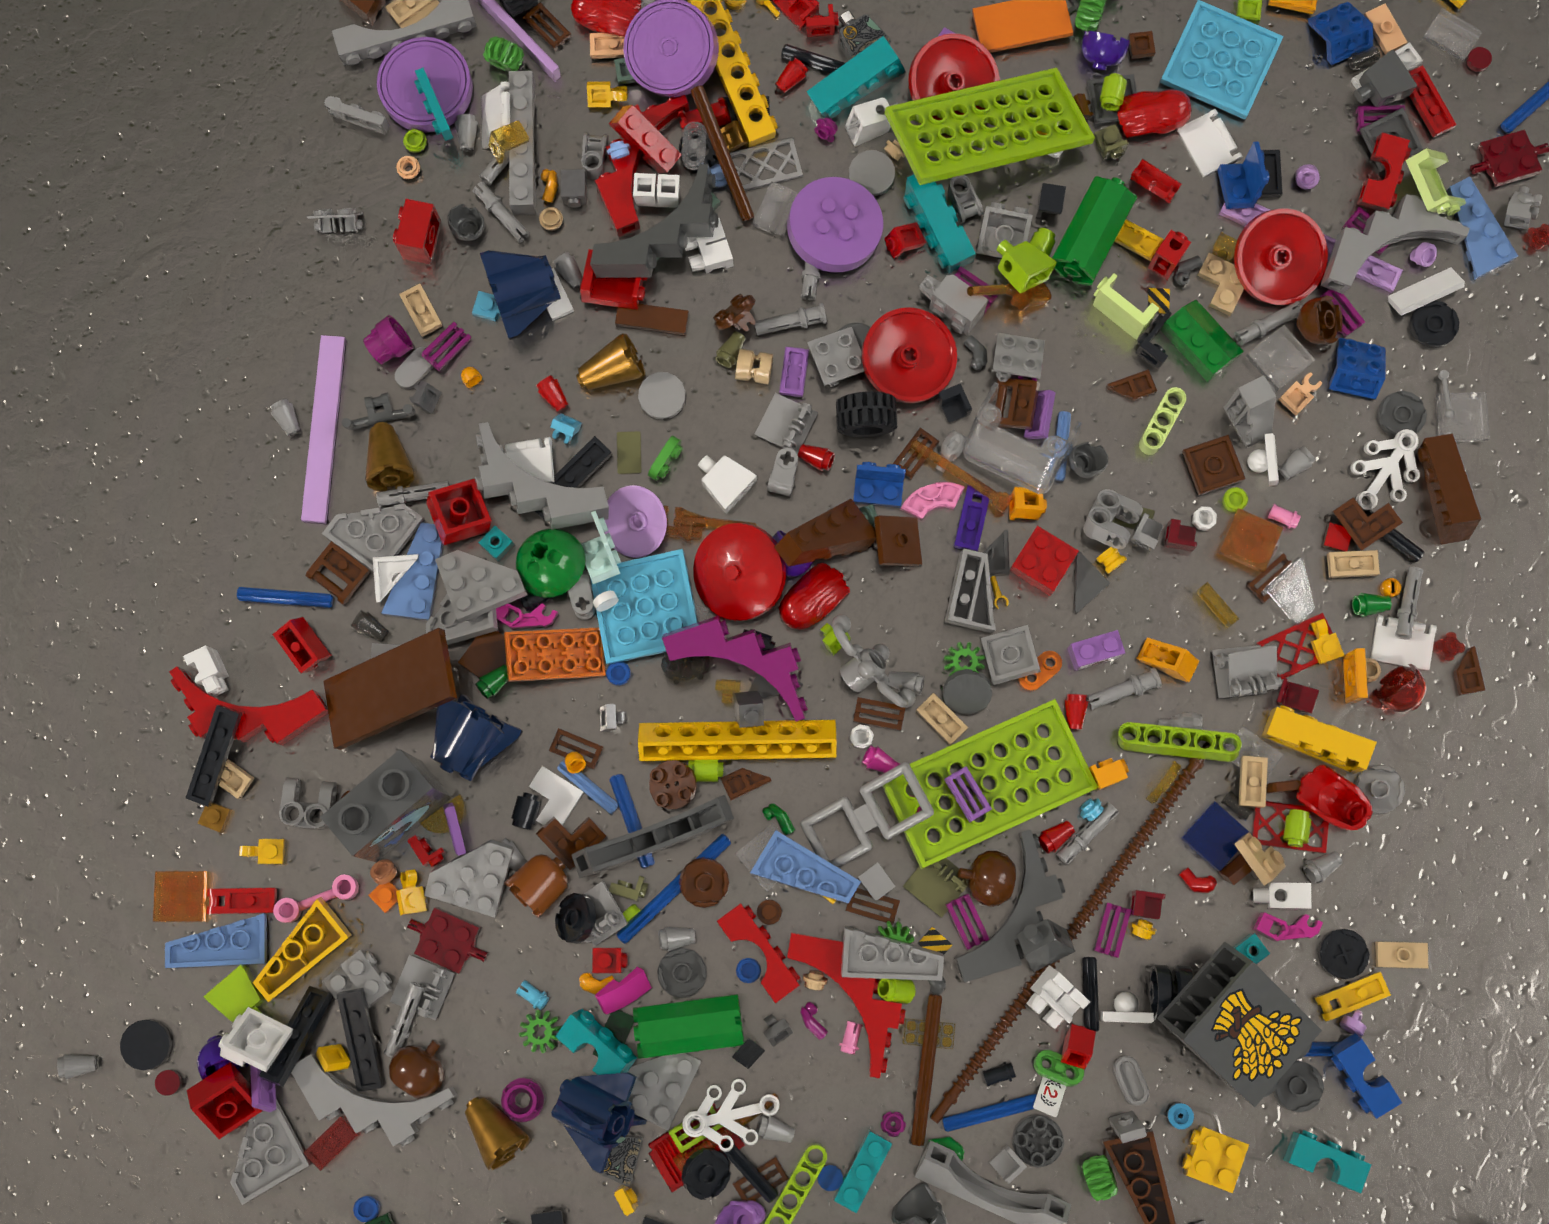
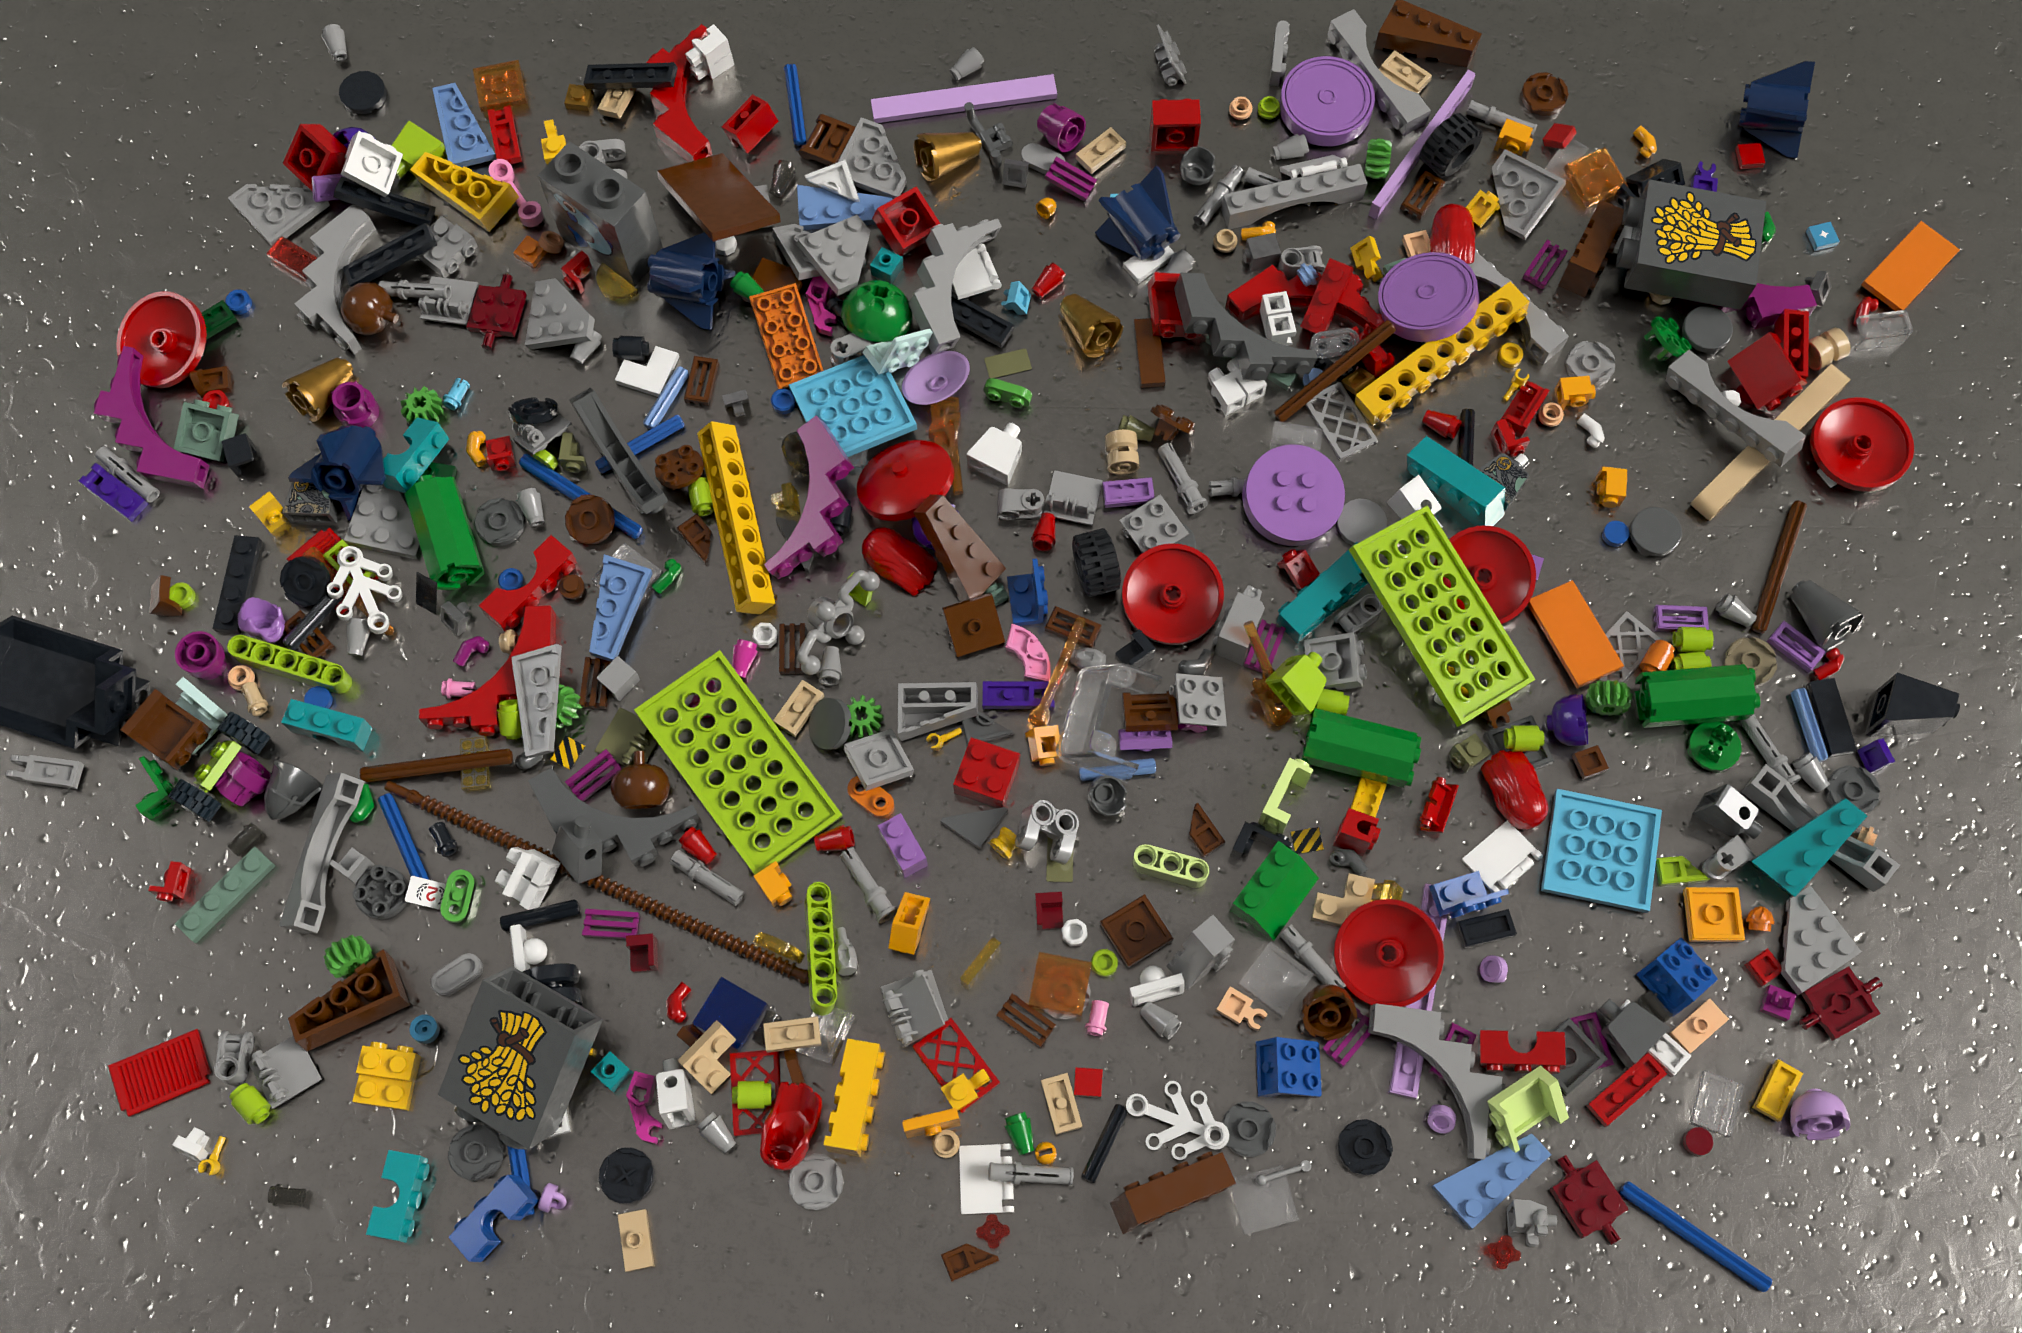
camera: 75 degrees right, 10 degrees down
dark red tile [155,1070,182,1096] -> none
yellow plate [315,1044,351,1072] -> none
light grey pin [376,480,450,507] -> none
yellow plate [396,869,427,915] -> none
teal plate [414,67,454,141] -> none
medium lavender tile [443,802,466,855] -> none
clear yellow bracket [488,120,530,164] -> none
dark orange cylinder [504,854,568,918] -> none
reddish brown plate [536,817,606,870] -> none
light orange hinge [565,752,586,773] -> none
white tile [593,590,619,612] -> none
dark pink slope [595,967,652,1015] -> none
light grey tile [638,372,686,420] -> none
flat silver brick [734,691,764,728] -> none
light grey bar [800,762,934,868] -> none
magenta plate [814,118,838,142] -> none
magenta plate [881,1112,906,1137] -> none
medium lavender tile [944,766,992,823] -> none
black panel [1036,183,1066,218] -> none
red brick [1061,1024,1096,1070] -> none
medium azure plate [1080,799,1104,821] -> none
light grey plate [1109,1111,1147,1143] -> none
light grey panel [1129,513,1163,551] -> none
yellow plate [1131,919,1157,940] -> none
clear wing [1264,557,1315,625] -> none
dark red bracket [1277,678,1319,714] -> none
yellow plate [1315,972,1391,1022] -> none
reddish brown plate [1333,497,1403,551] -> none
clear red cylinder [1375,664,1427,712] -> none
white tile [1388,267,1465,316] -> none

